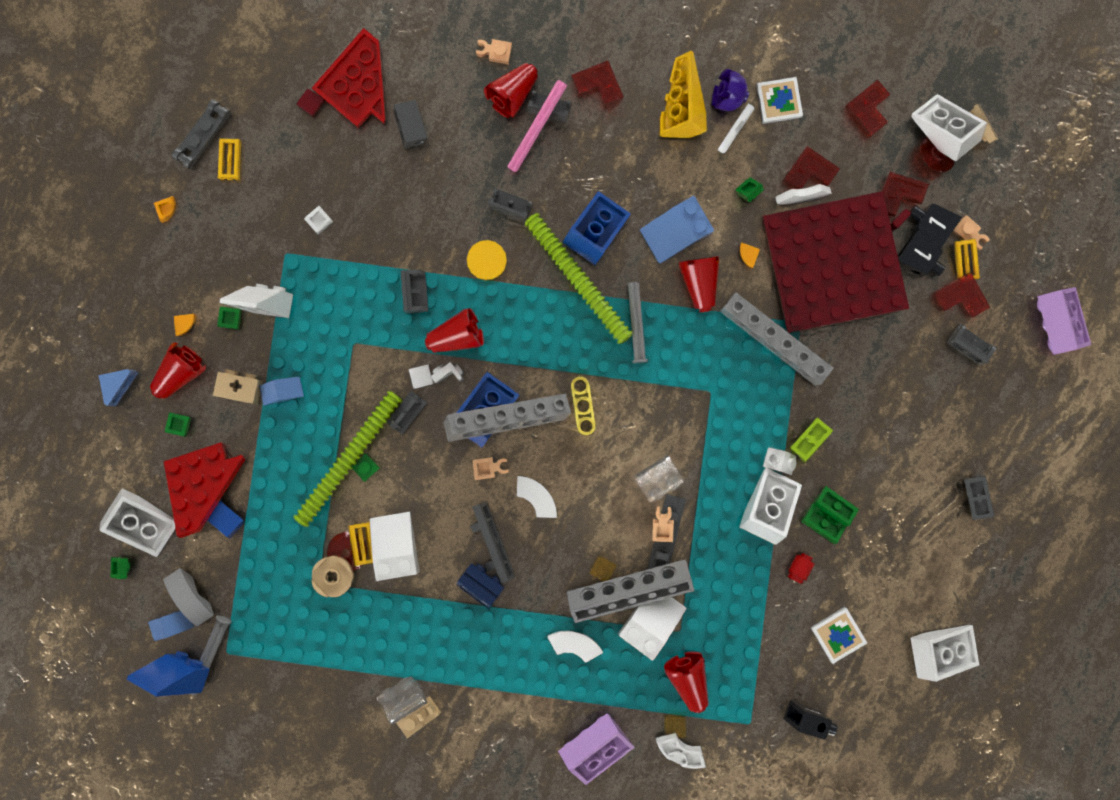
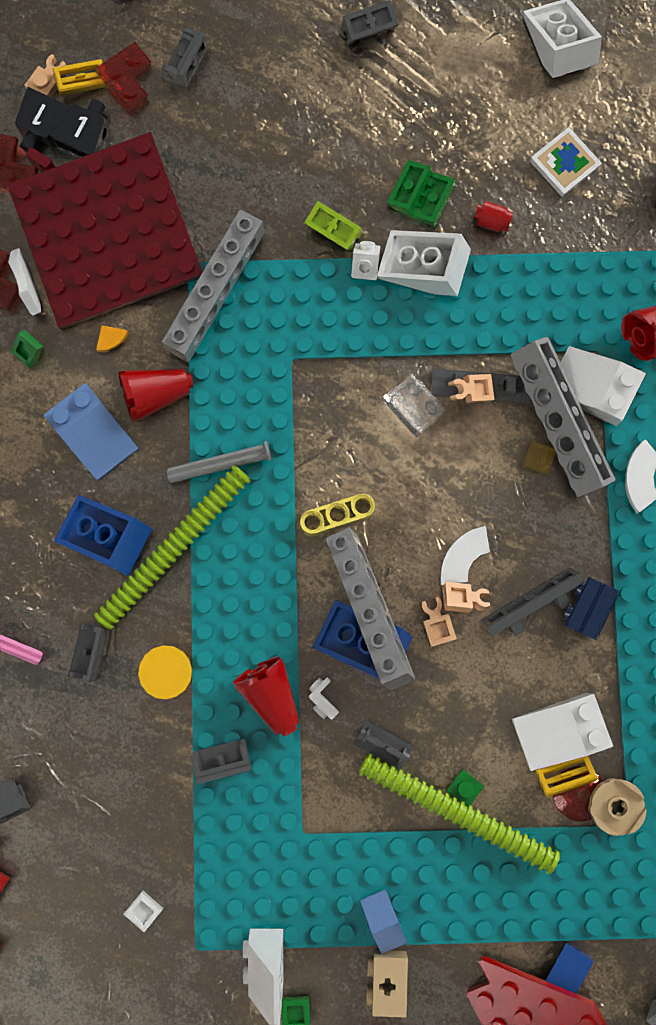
camera: 90 degrees left, 5 degrees down
white tile [409,364,434,389] -> none
none -> light nougat plate [442,582,490,613]

